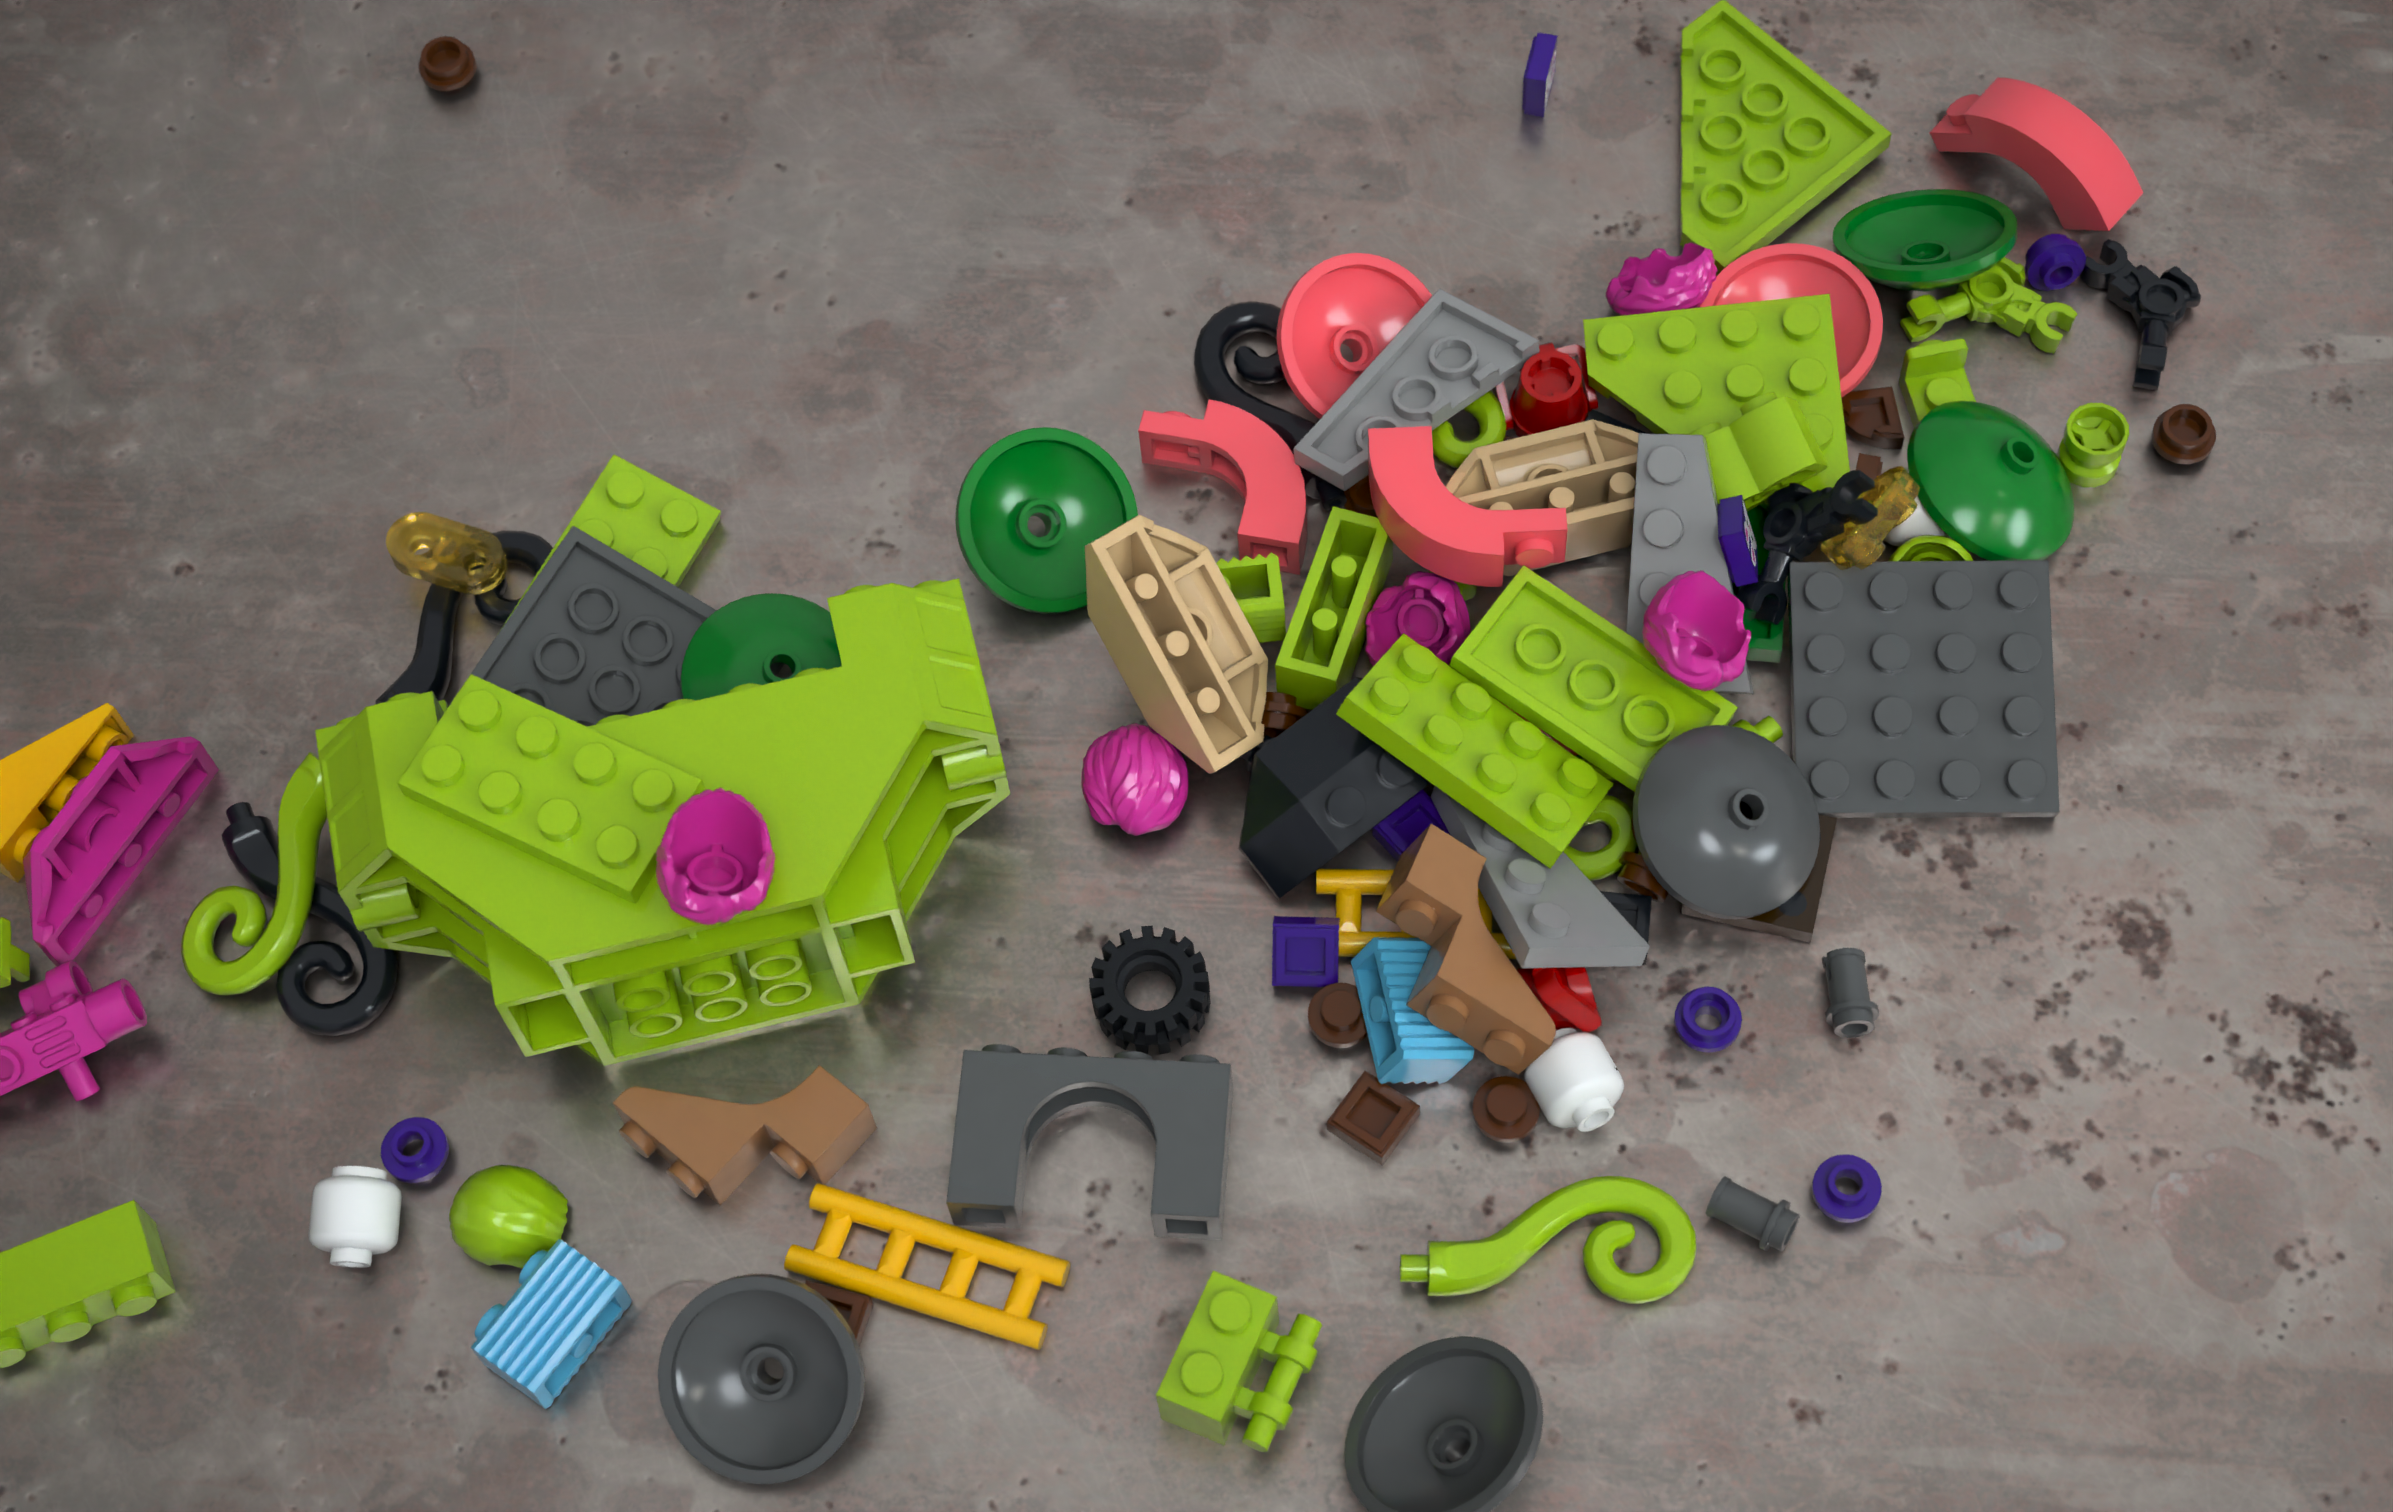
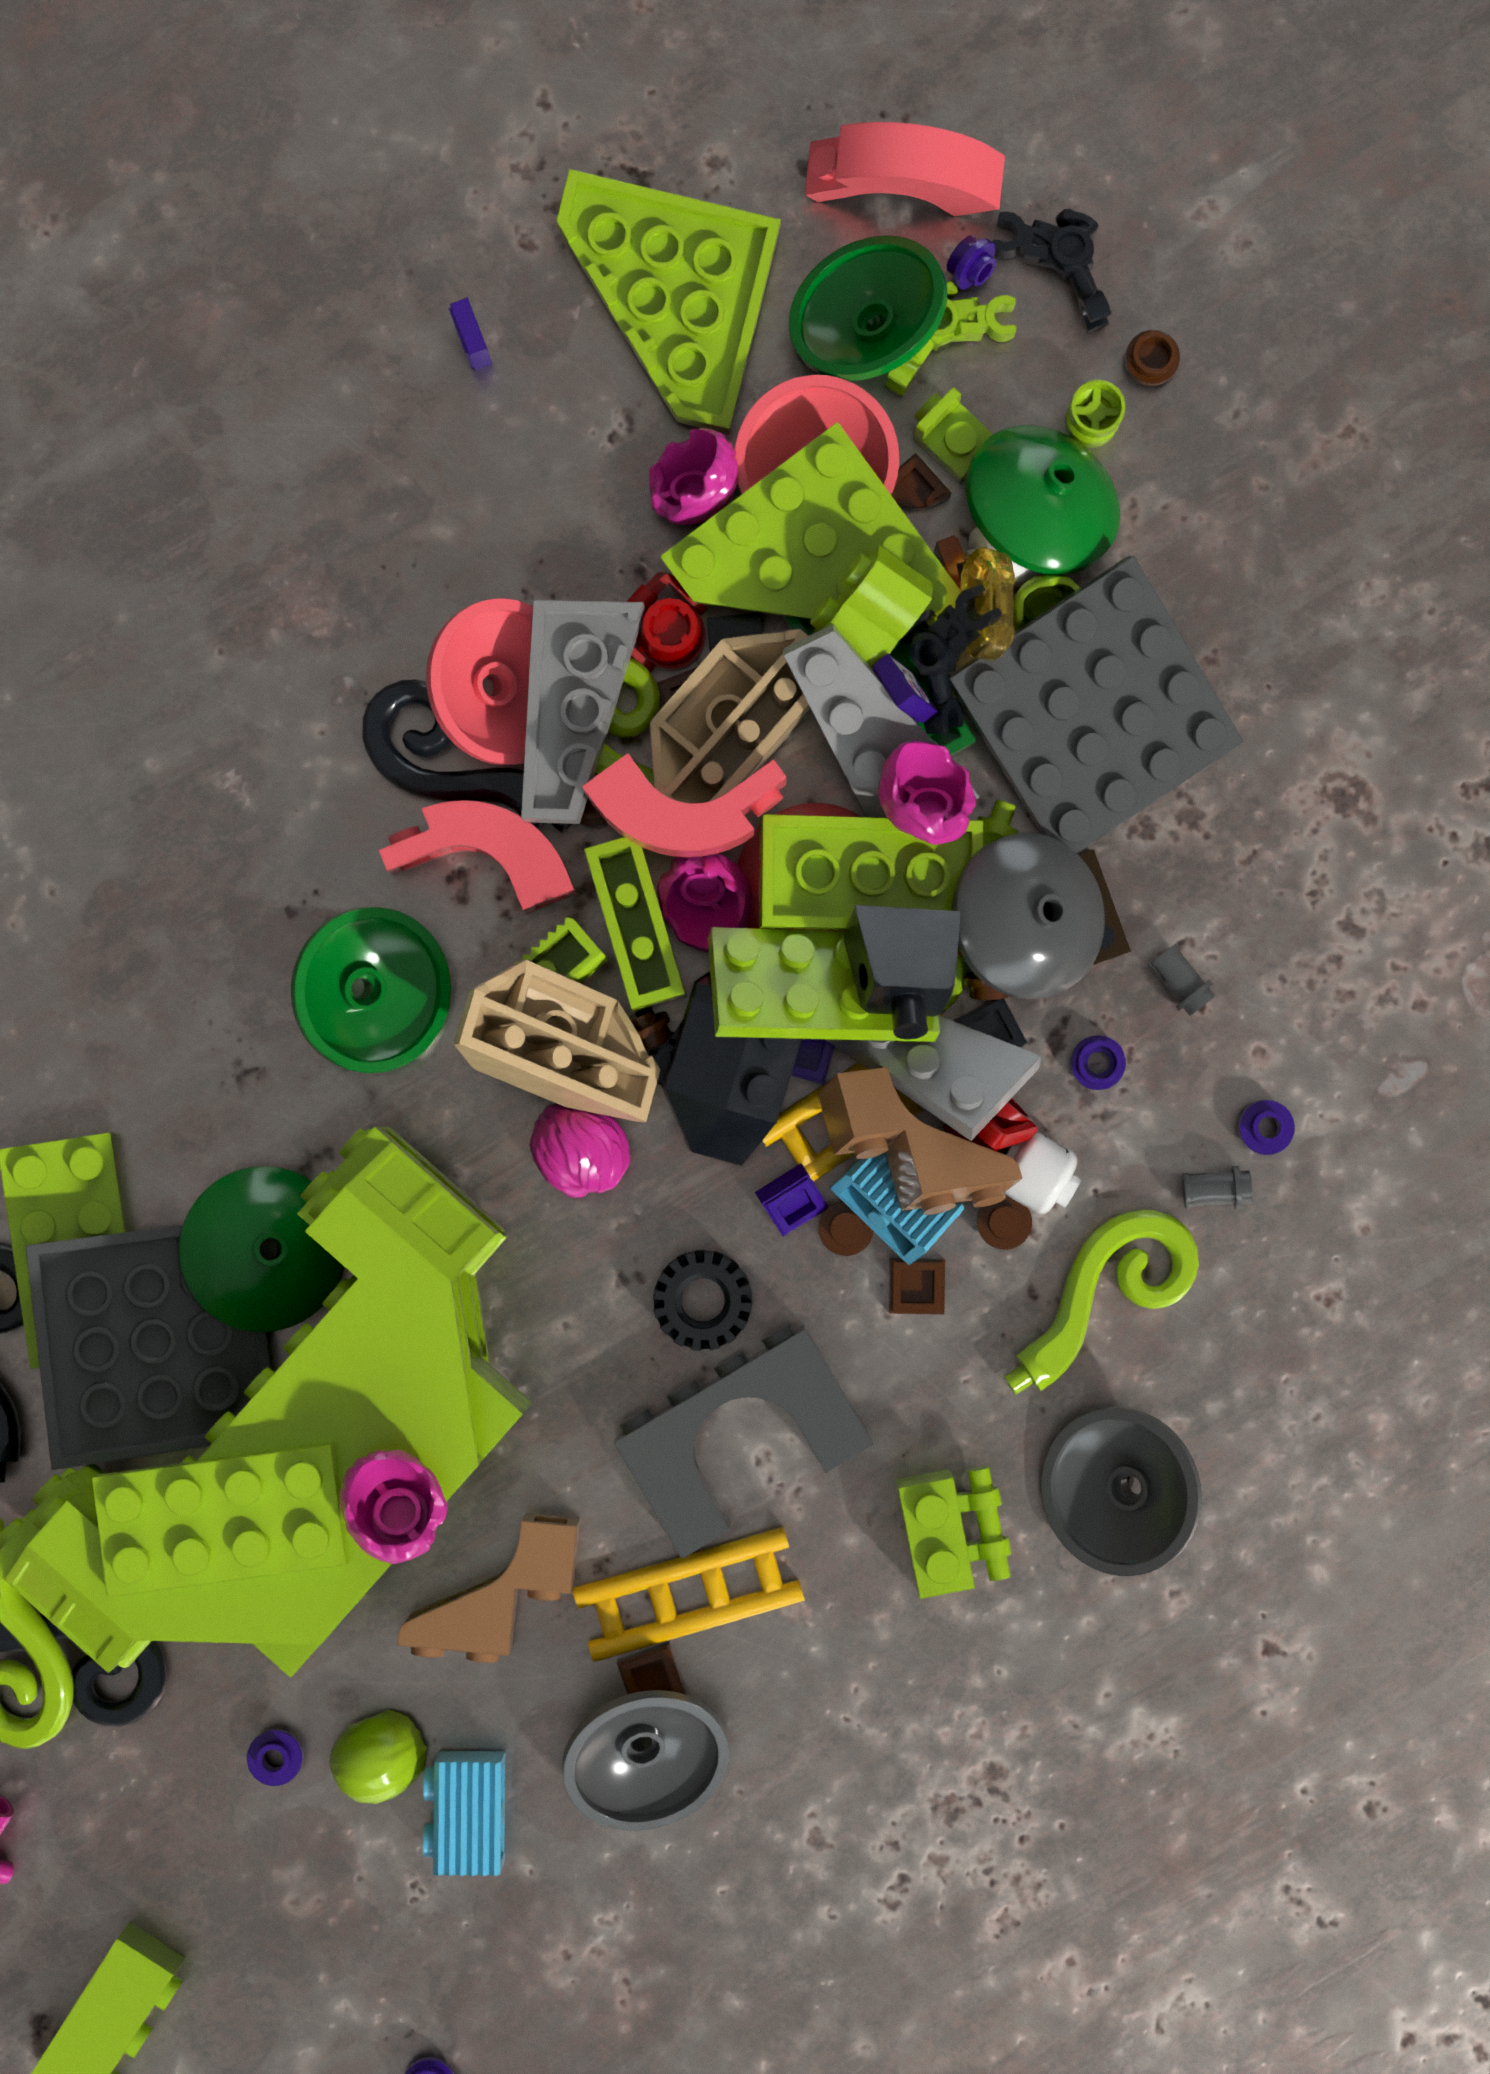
camera: 40 degrees left, 25 degrees up
white head [308,1166,402,1268] -> none
none -> black torso [843,905,961,1040]

